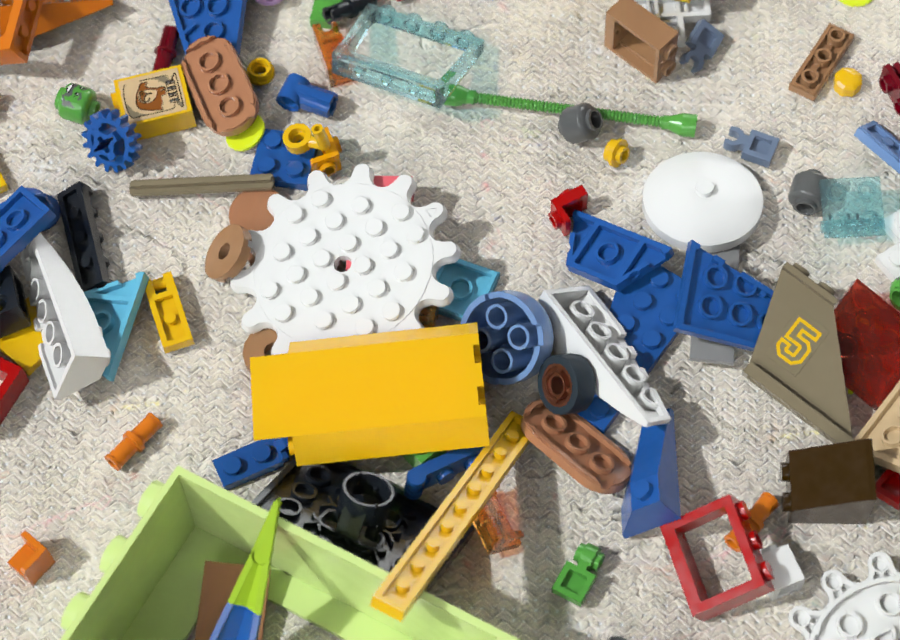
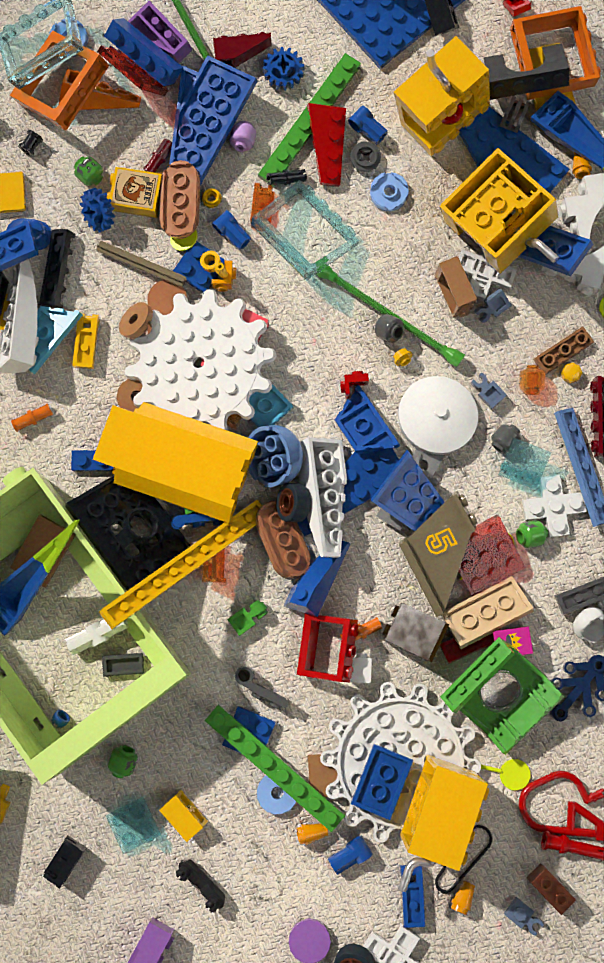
camera: 20 degrees right, 20 degrees up
none -> clear orange head [519,365,545,395]

